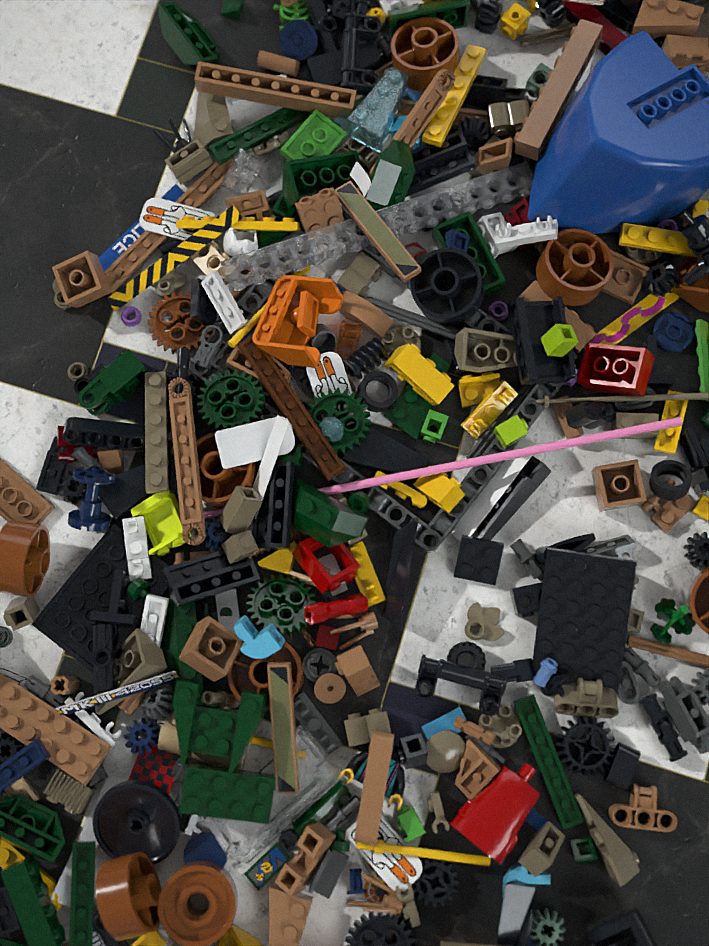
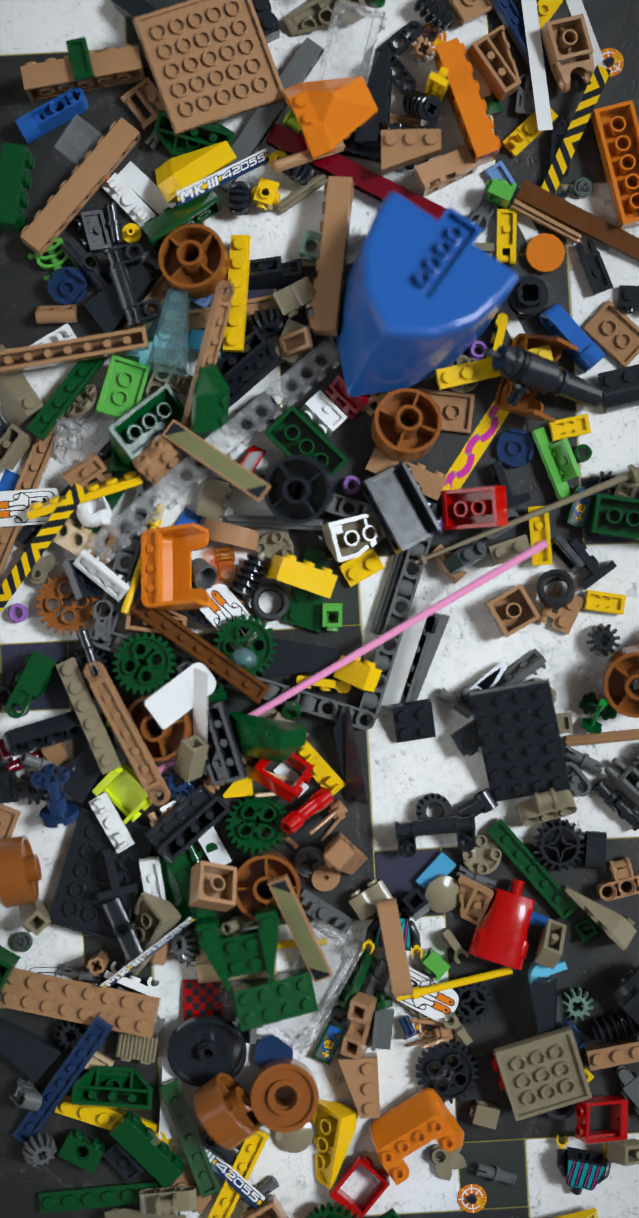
camera: 30 degrees left, 10 degrees up
dark blue gear [124,718,160,756] -> none
dark green tile [126,578,150,600] -> none
dark tan brick [222,530,258,564] -> none
medium azure brick [234,615,285,659] -> none
orange tile [290,290,319,337] -> none
red tile [315,625,340,650] -> none
white sticker [350,162,371,197] -> none
dark blue slope [445,229,470,253] -> none
medium nougat axle [453,716,496,745] -> none
yellow plate [460,379,518,440] -> none
dark tan plate [465,602,505,641] -> none
lime brick [493,415,529,449] -> none
white plate [495,216,558,249] -> none
medium blue pin [533,658,558,687] -> none
lime brick [540,324,579,357] -> none
black piece [540,671,570,697] -> none
black gear [643,261,680,297] -> none

